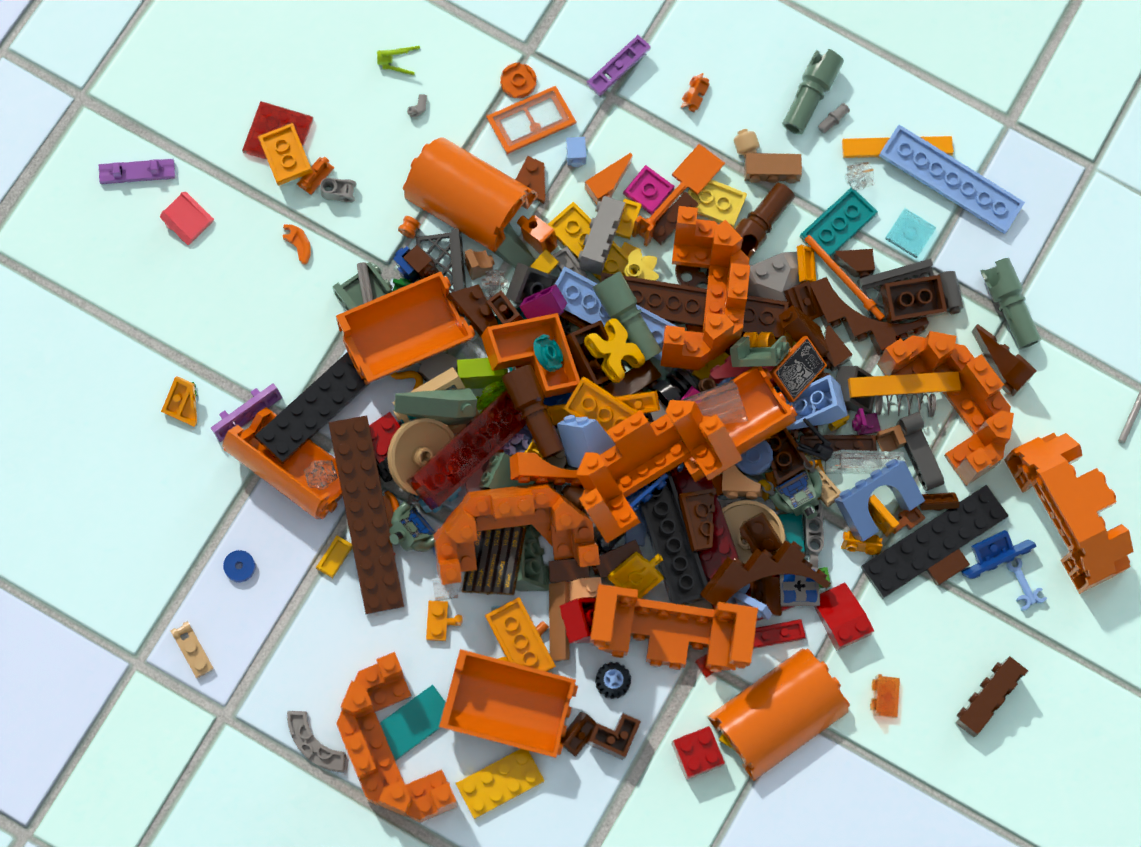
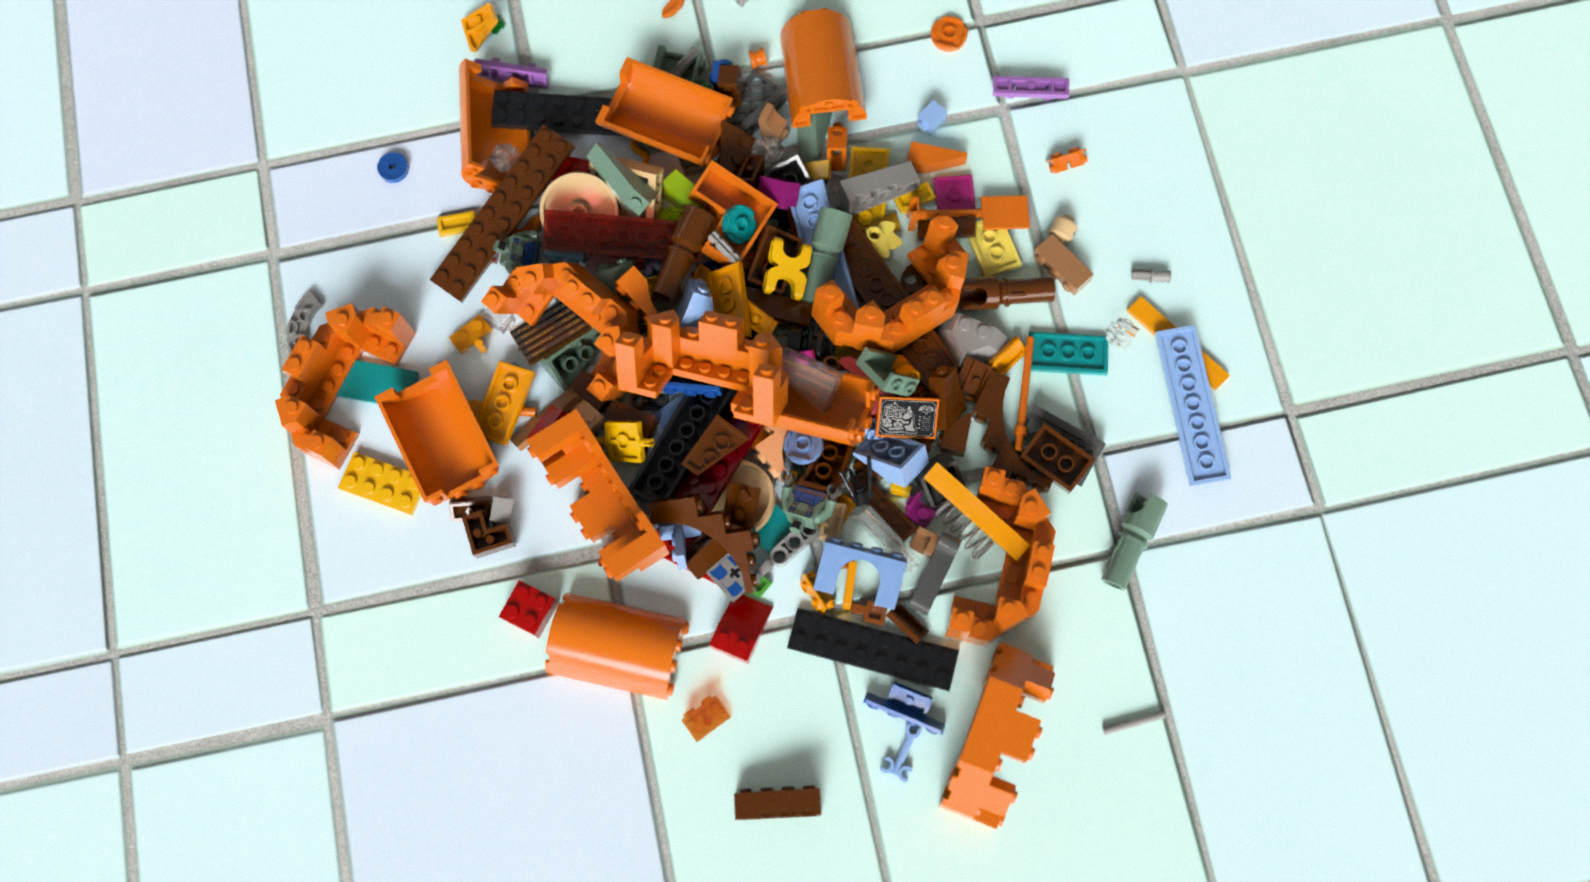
camera: 60 degrees right, 0 degrees up
tan plate [170,621,214,679] -> none
clear door [486,85,577,154] -> none
dark orange wing [515,155,545,204] -> none
black wheel [595,661,631,699] -> none
red tile [753,619,806,649] -> none
sand green piece [782,48,844,135] -> none
reddish brown slope [833,249,875,278] -> none
clear light blue tile [885,208,937,259] -> none
reddish brown tile [927,549,970,586] -> none
dark grey brick [938,271,964,315] -> none
reddish brown wedge [972,324,1037,396] -> none
none -> light grey brick [489,495,514,526]
none -> light grey axle [708,231,741,264]

